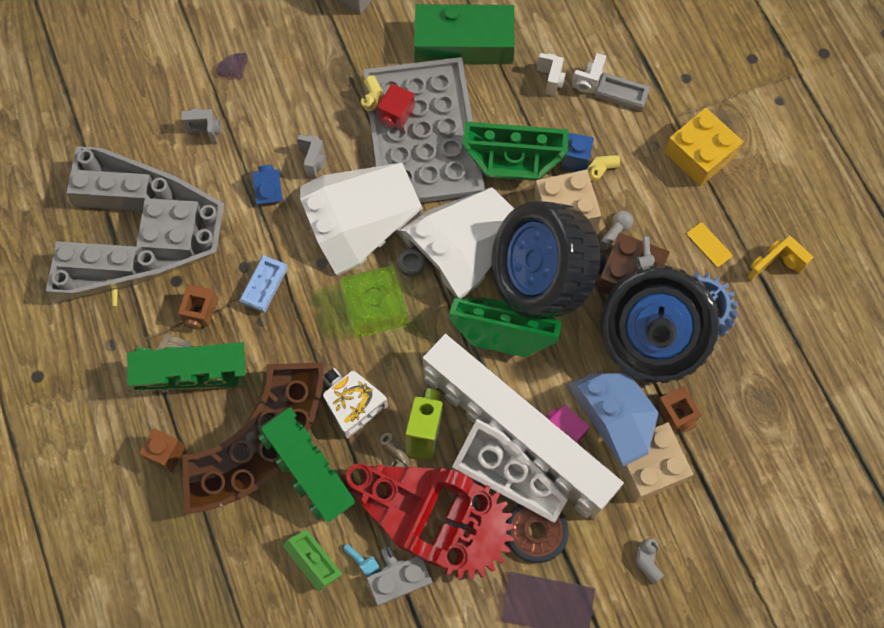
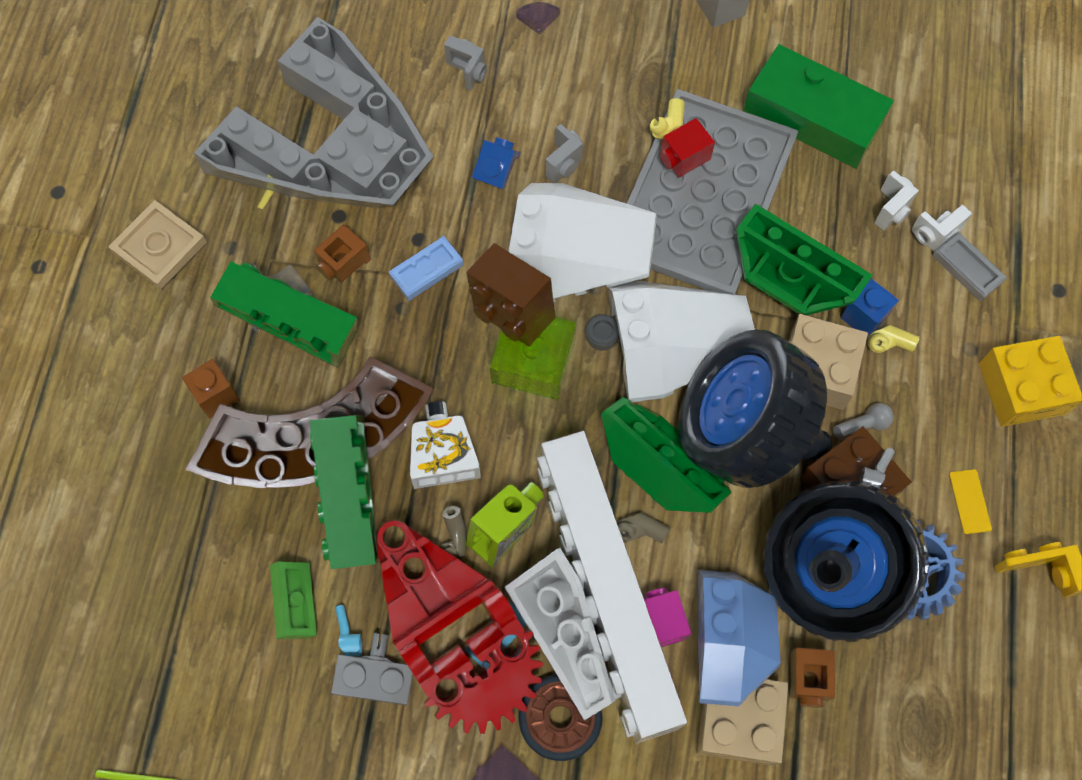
camera: 30 degrees right, 0 degrees up
none -> tan plate [108,200,207,290]
none -> reddish brown brick [466,243,556,347]
none -> dark tan arm [617,513,670,544]

